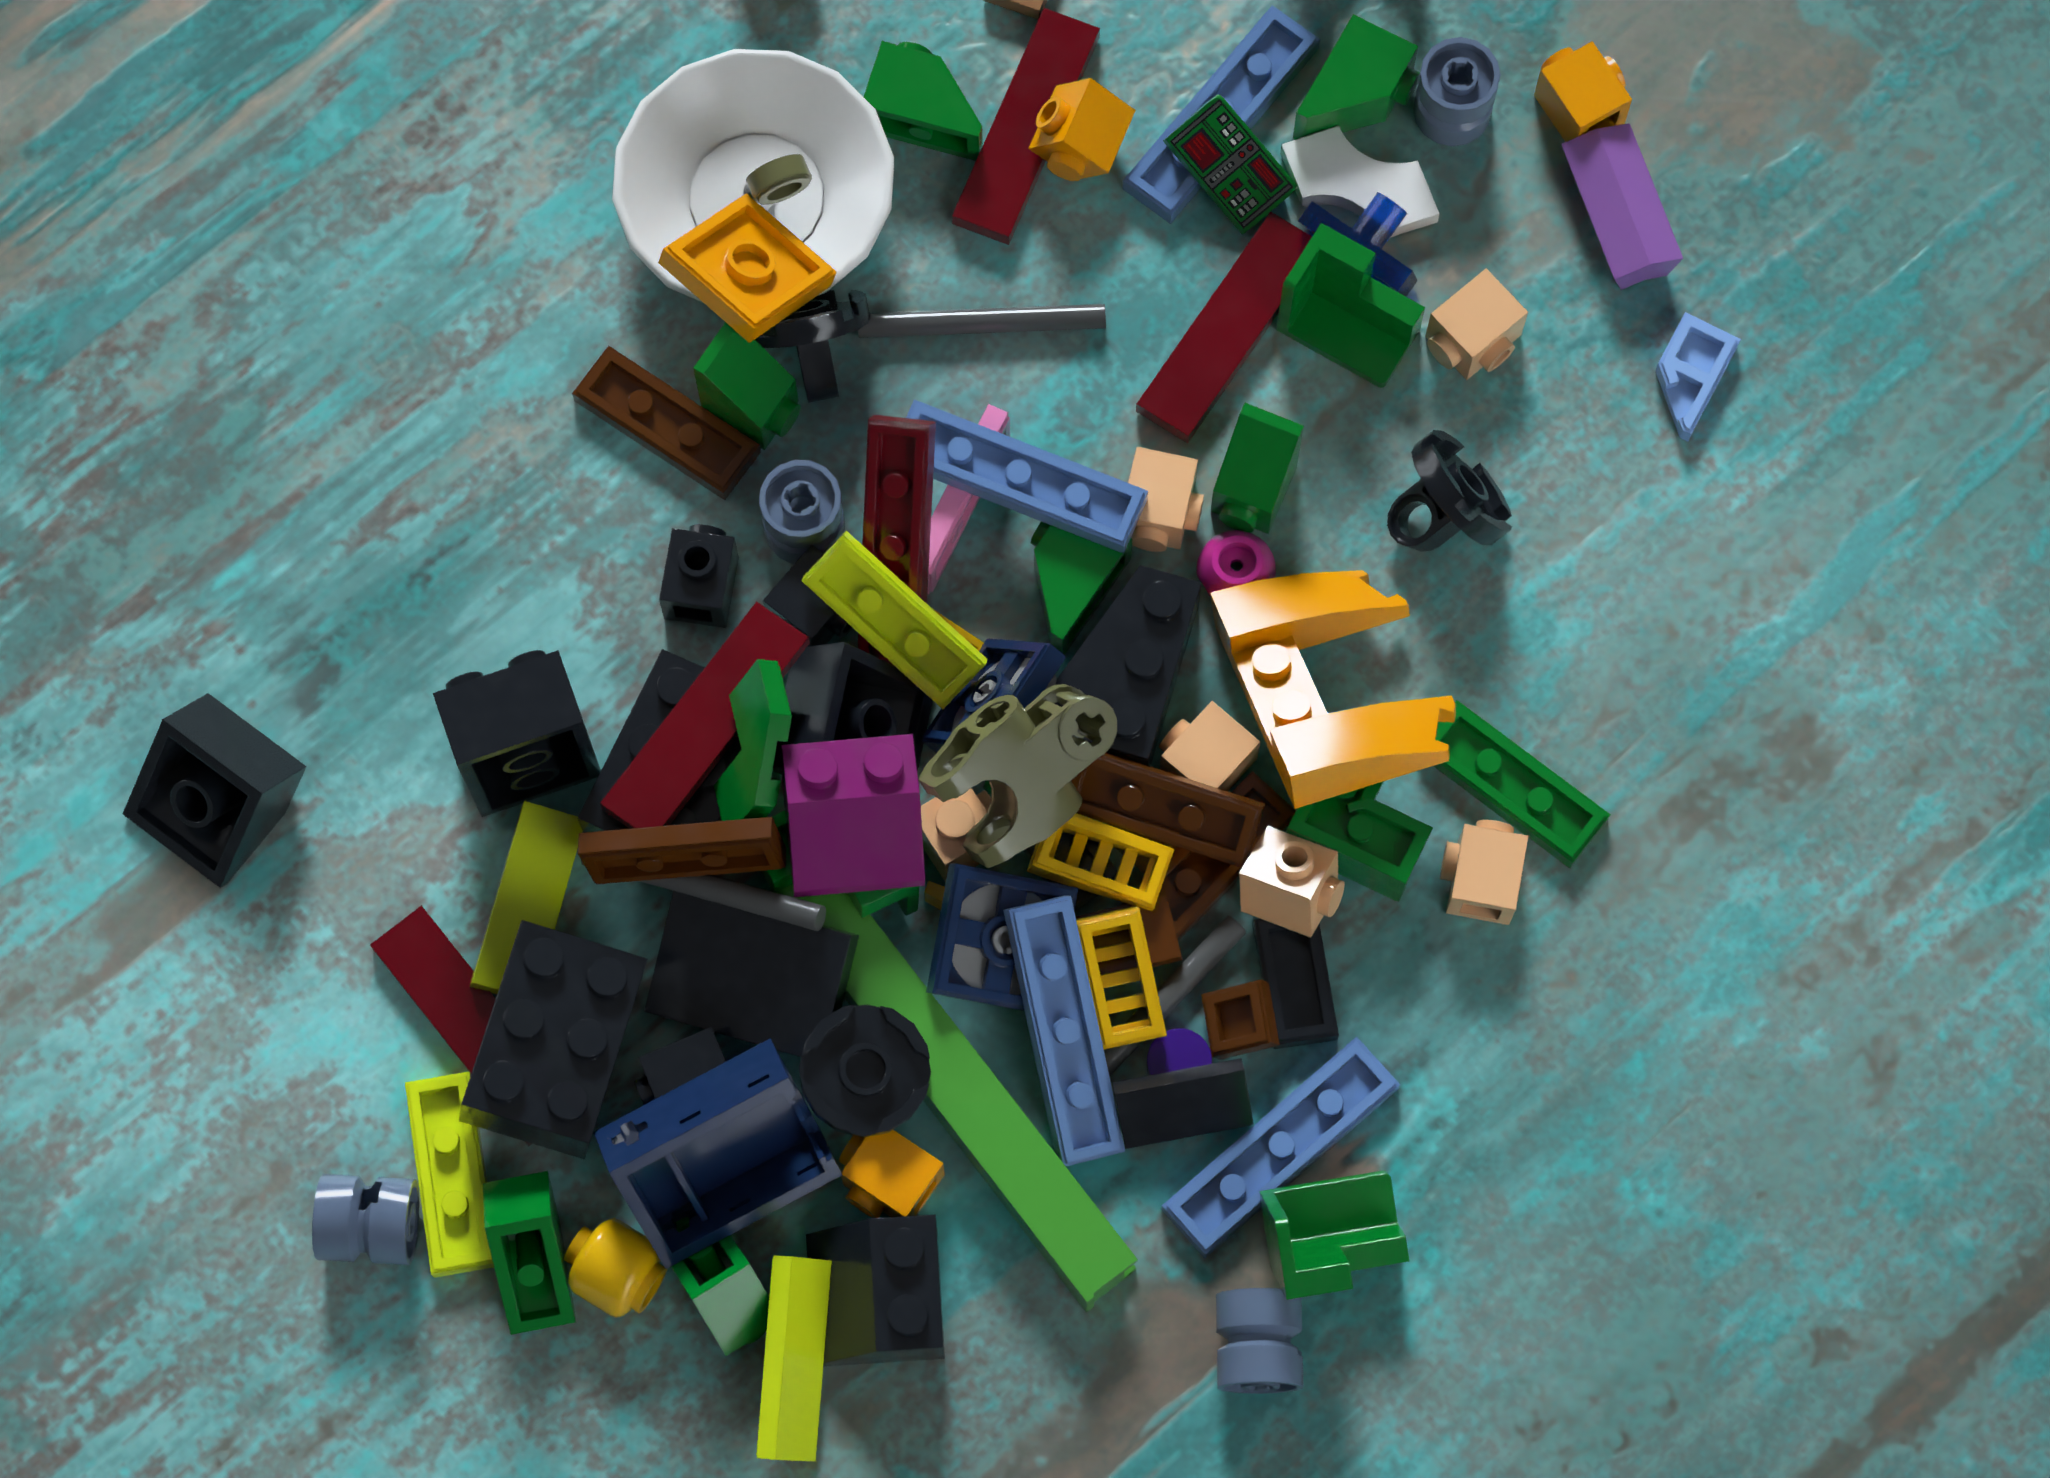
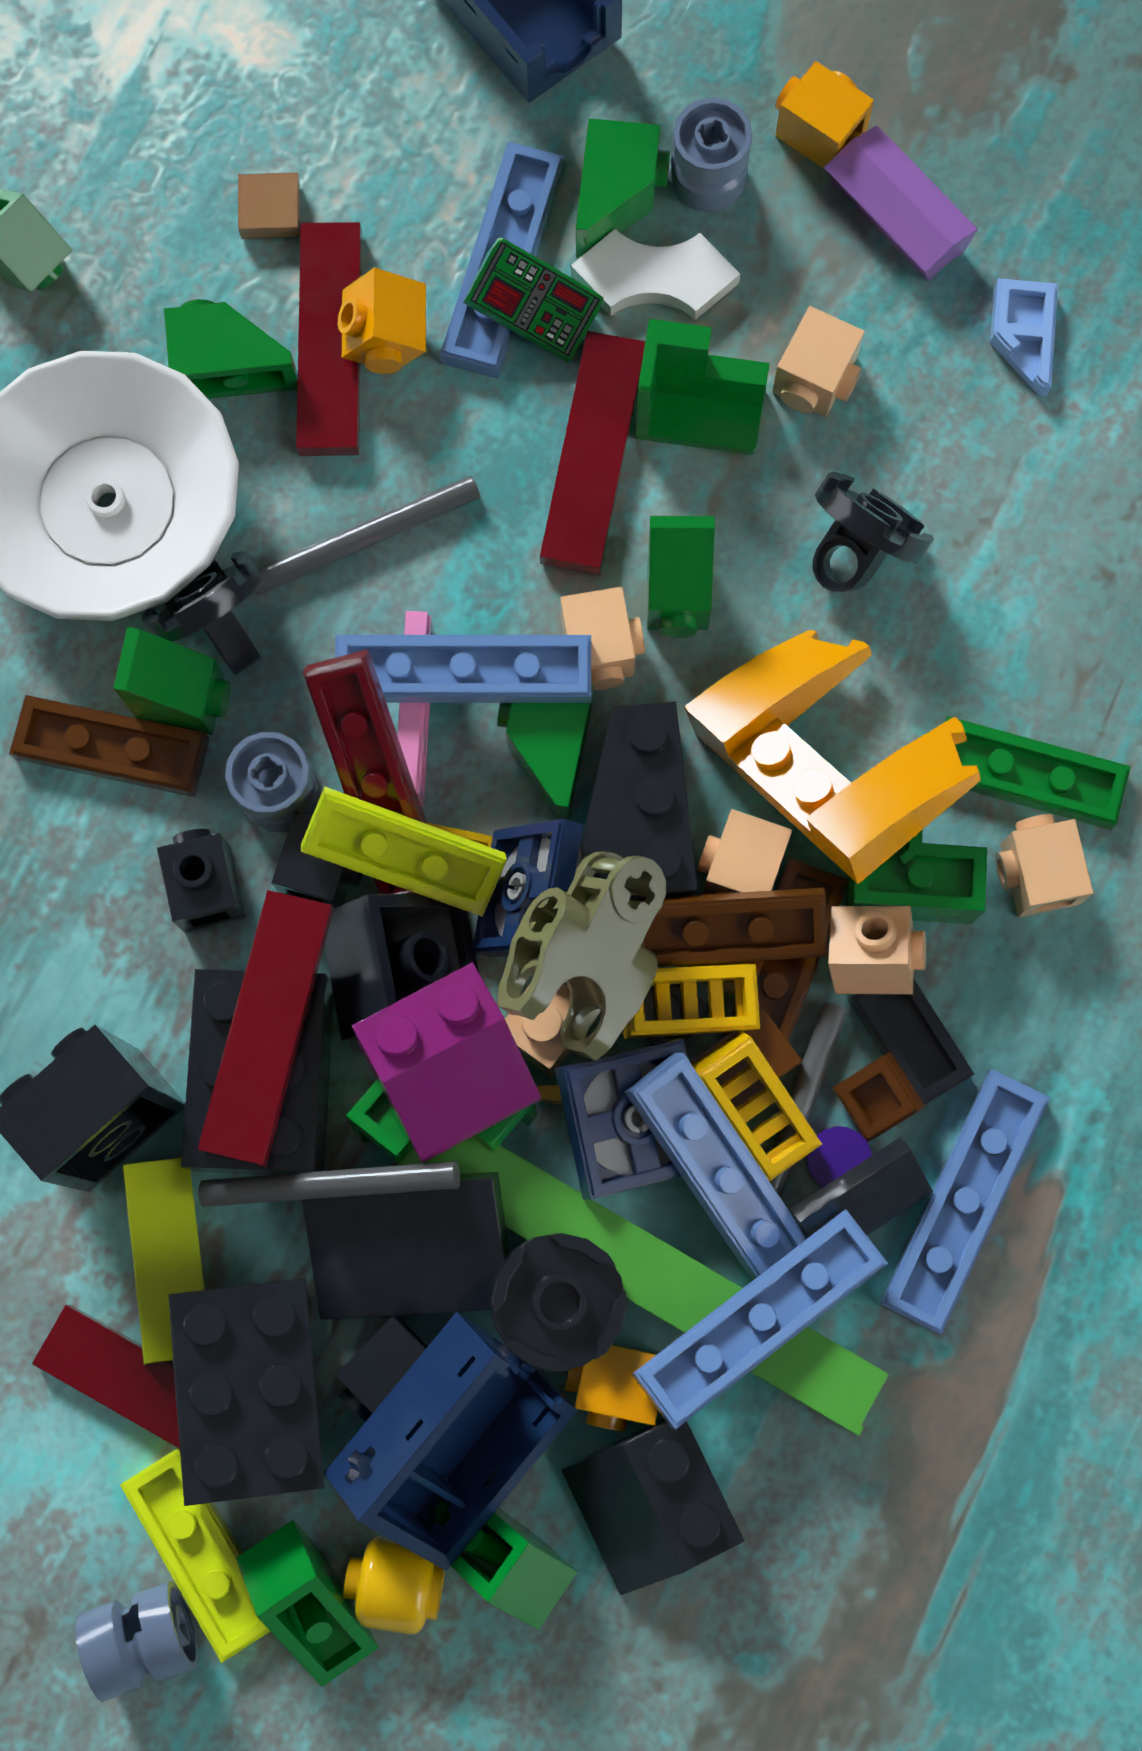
camera: 20 degrees left, 5 degrees up
reddish brown tile [578,817,786,884] -> none
light orange tile [658,193,837,343] -> none
green tile [714,659,792,821] -> none
olive tile [746,154,812,205] -> none
neon yellow tile [756,1255,832,1461] -> none
dark pink plate [1196,530,1276,597] -> none
sand blue wheel [1216,1288,1304,1394] -> none
green panel [1259,1171,1409,1300] -> none
clear blue tile [1298,192,1418,296] -> none
none -> medium blue tile [632,1209,888,1431]

